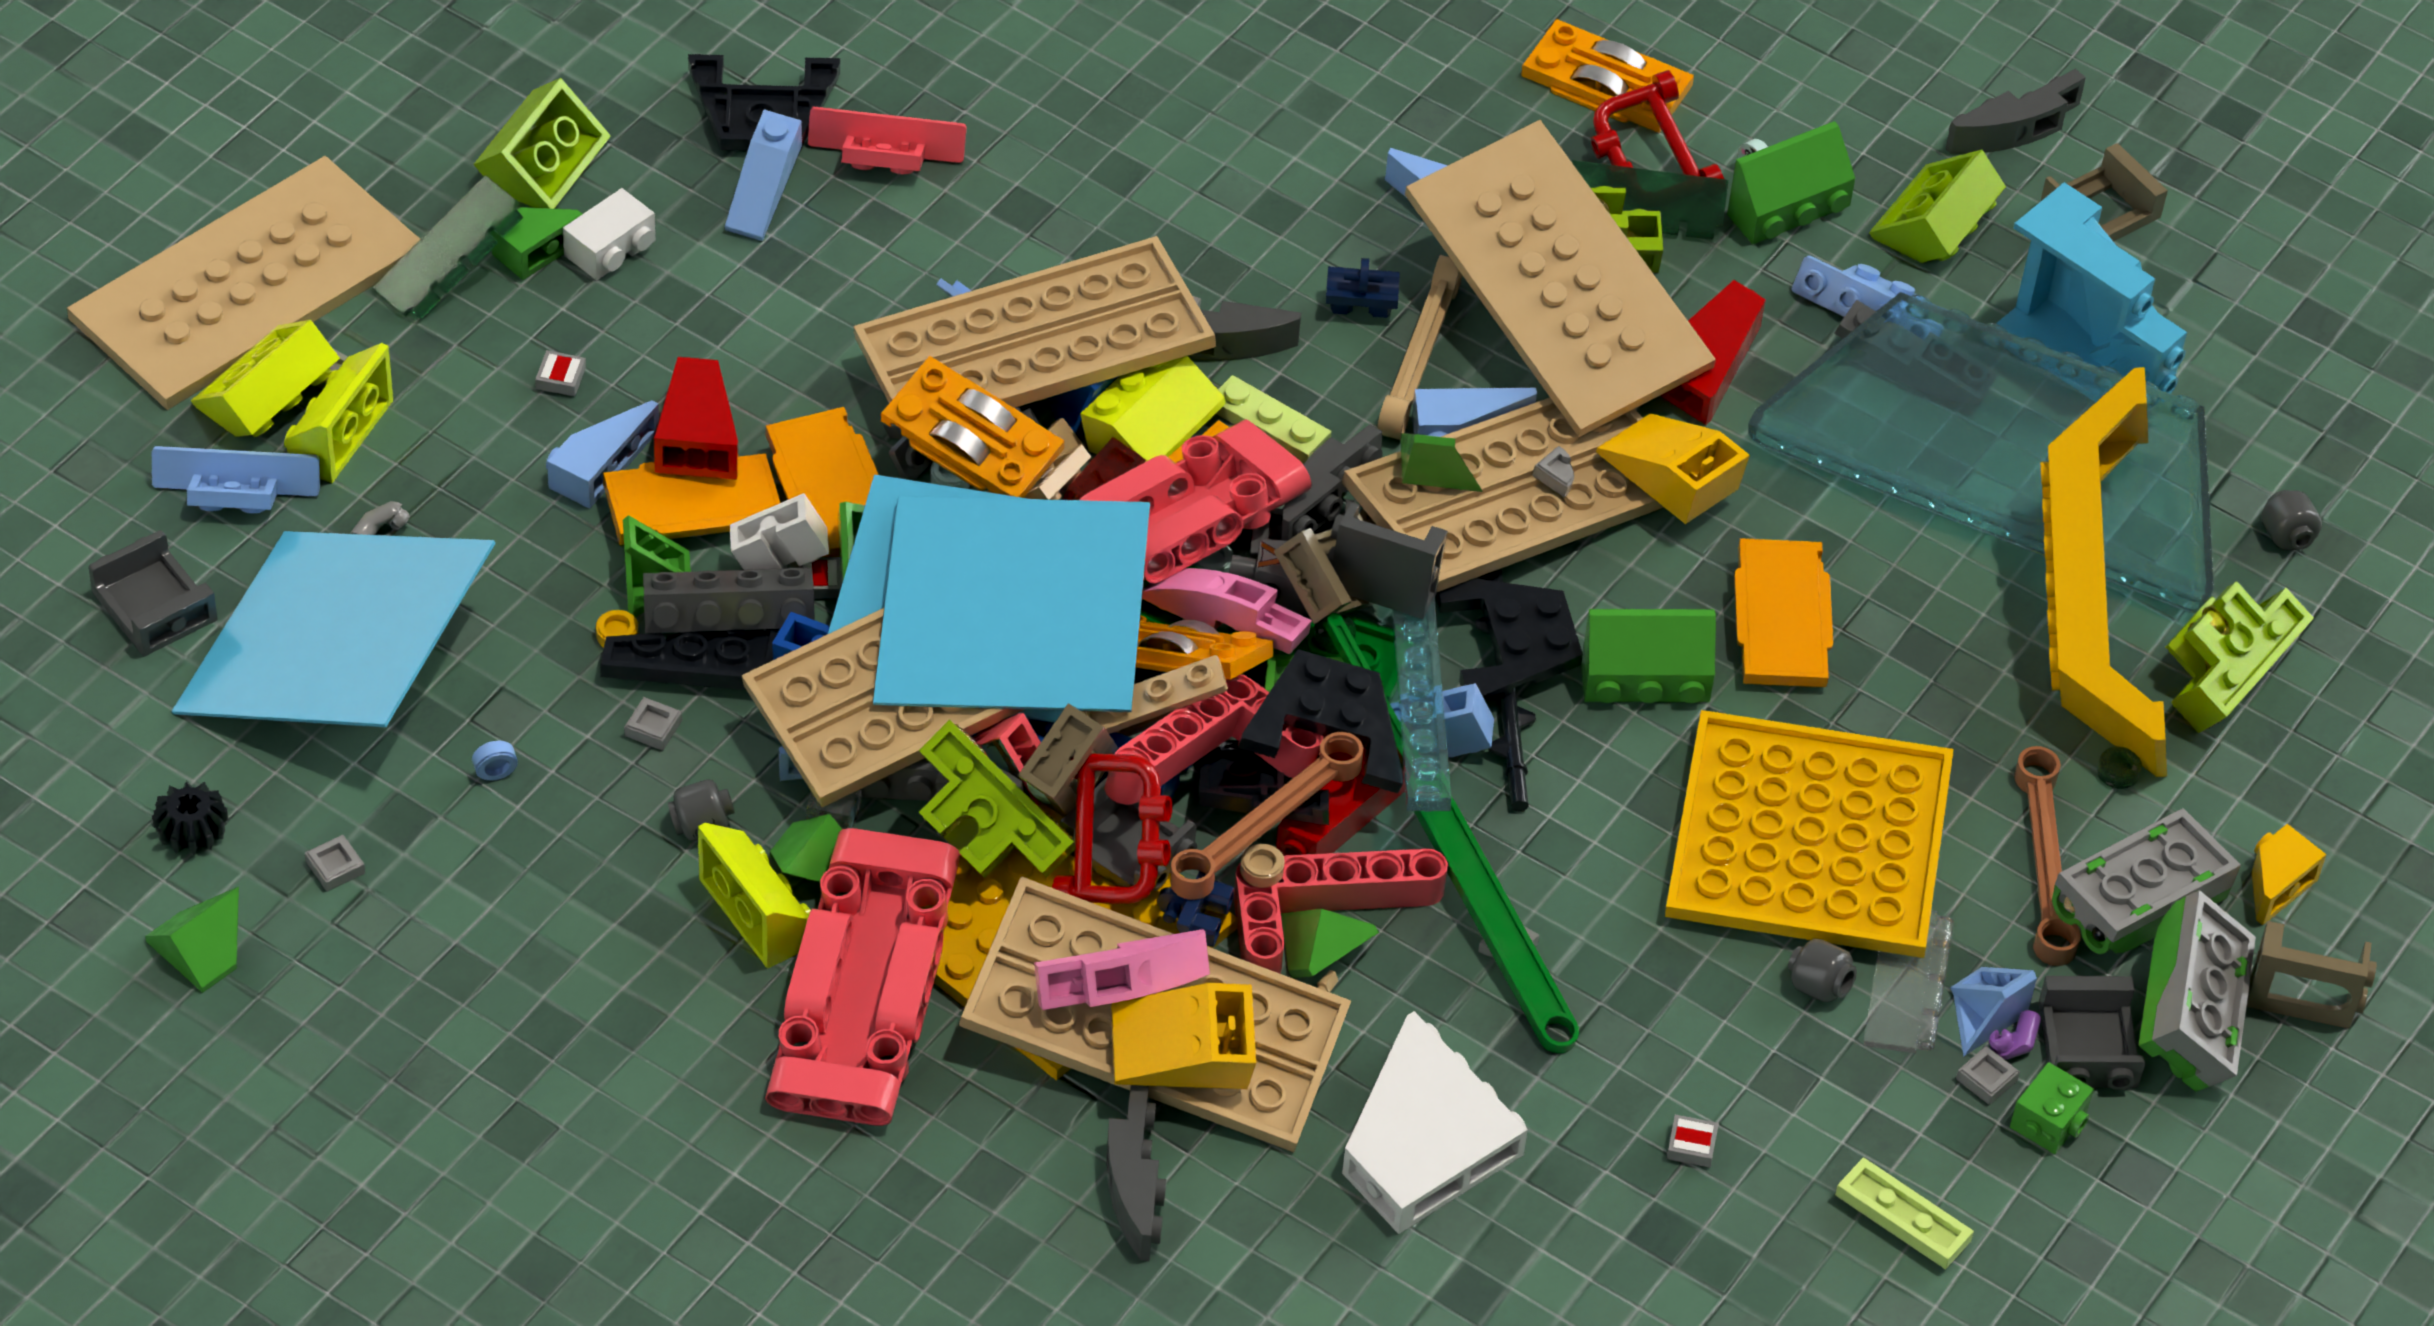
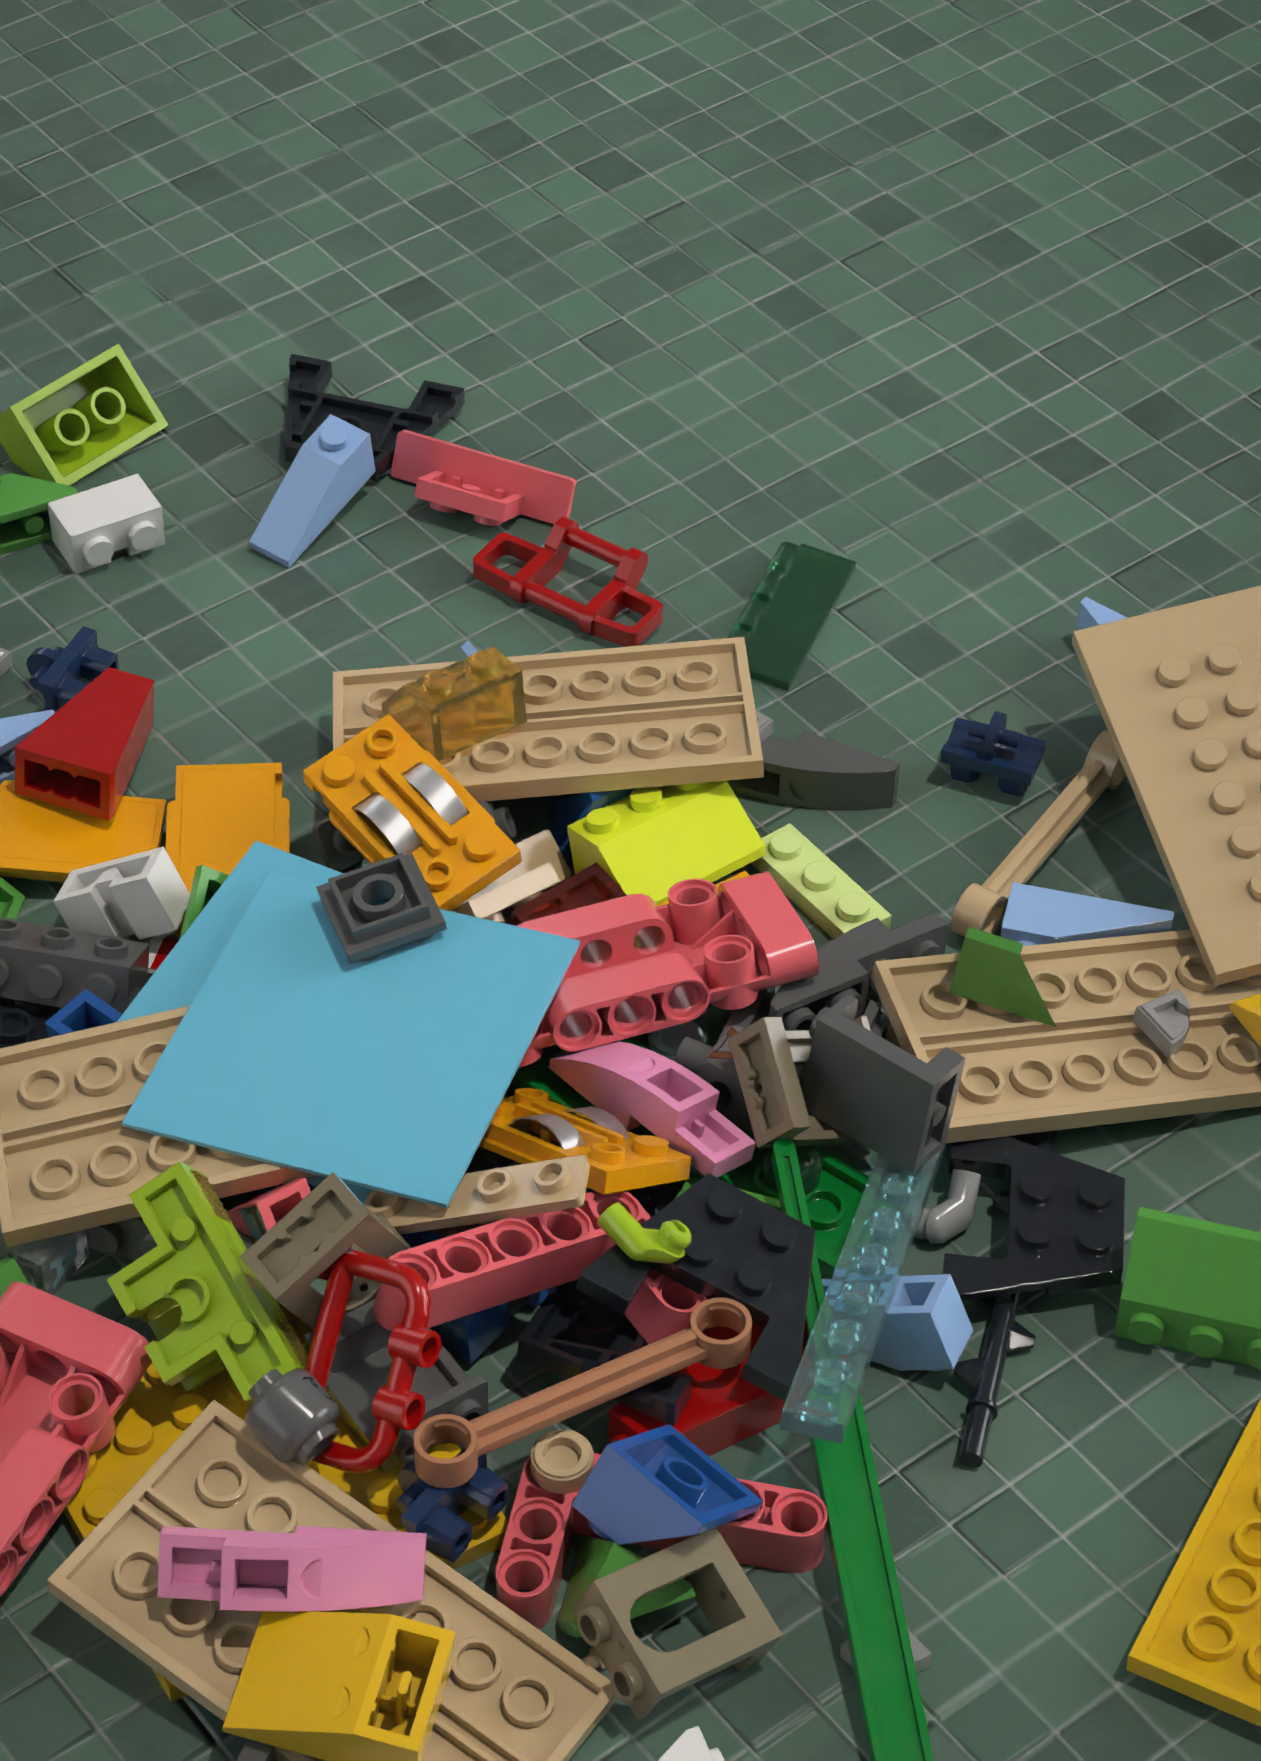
camera: 20 degrees right, 5 degrees down
none -> dark blue hips [26,626,119,712]
none -> dark grey head [245,1368,340,1465]
none -> dark grey piece [316,853,447,963]
none -> clear yellow slope [381,646,527,761]
none -> red bar [473,516,663,647]
none -> dark tan panel [571,1527,783,1721]
none -> blue slope [572,1424,763,1545]
none -> lime arm [597,1202,692,1264]
none -> clear green windscreen [727,542,856,691]
none -> light grey arm [911,1169,981,1244]

